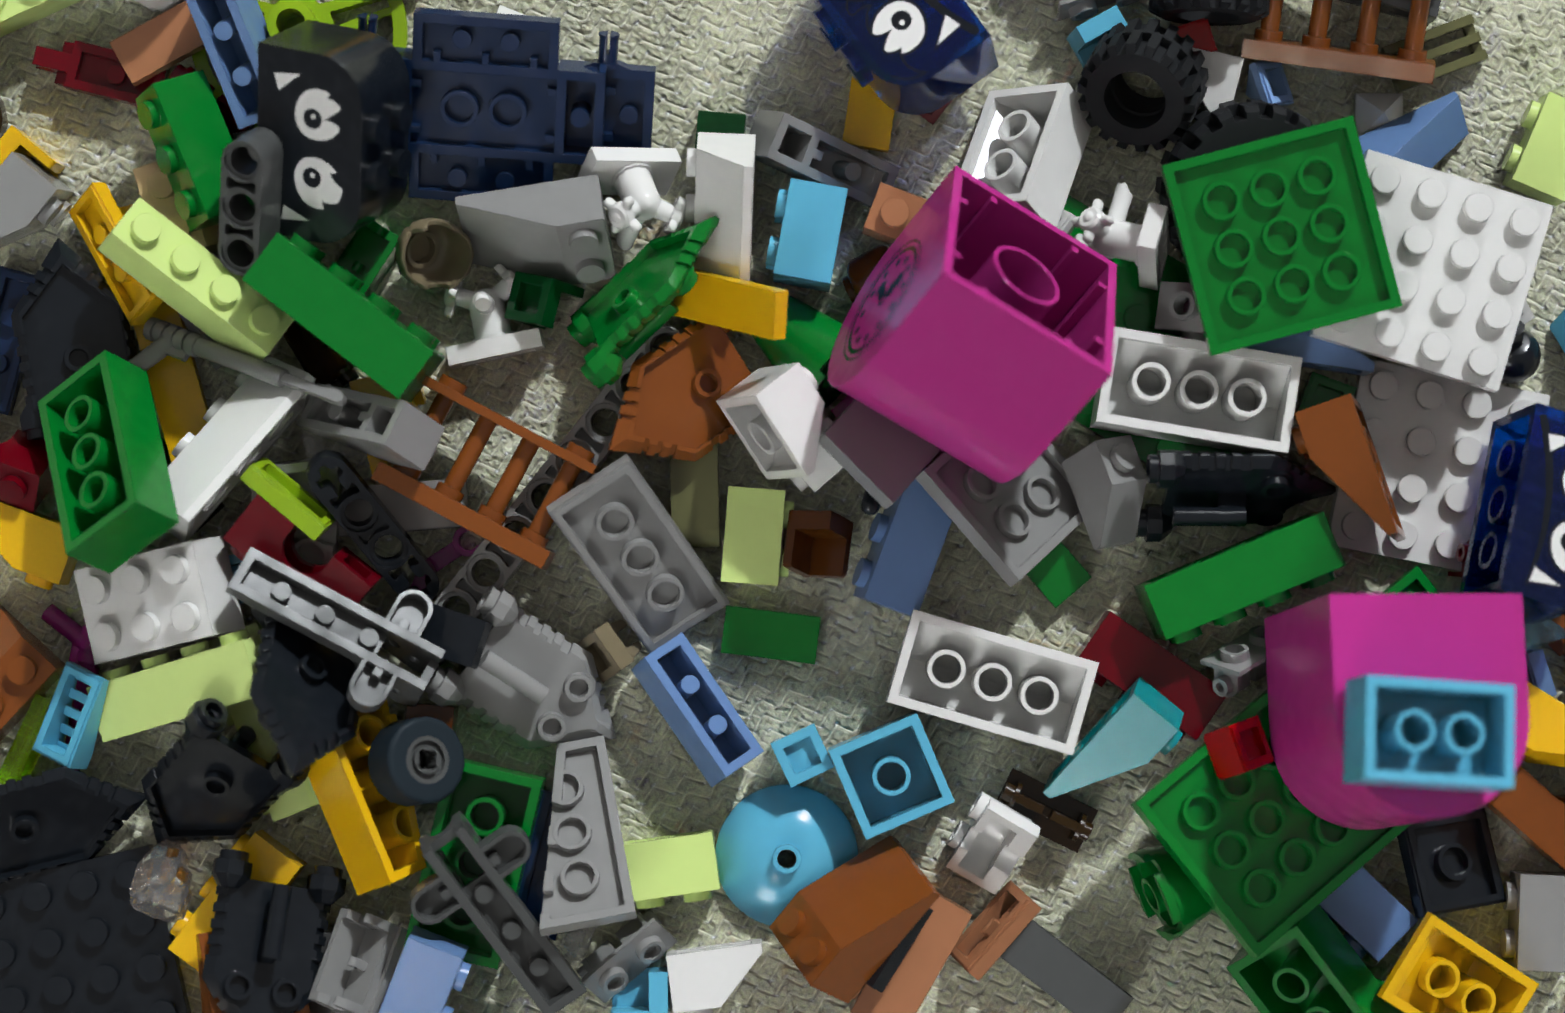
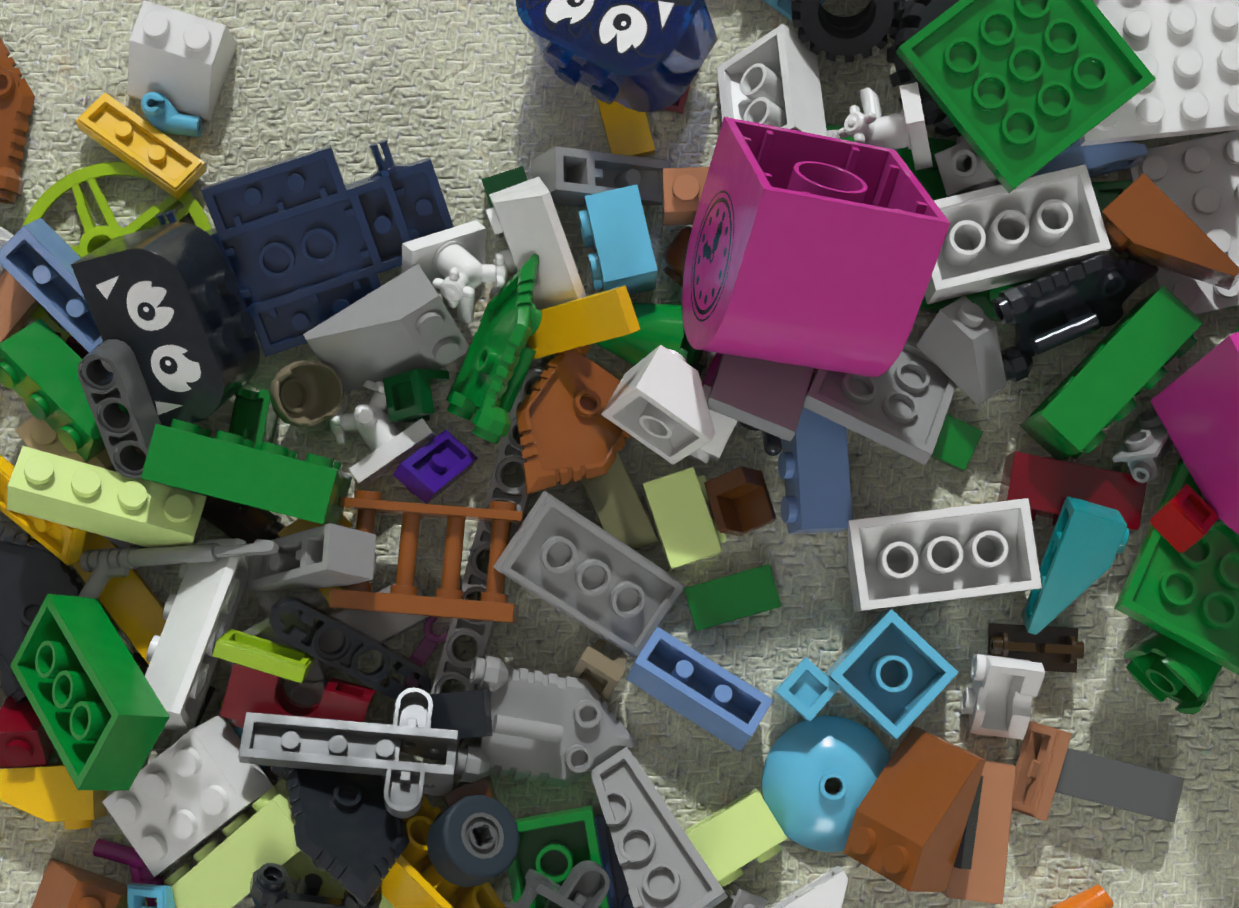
camera: 20 degrees left, 5 degrees down
none -> dark purple plate [393,429,478,504]

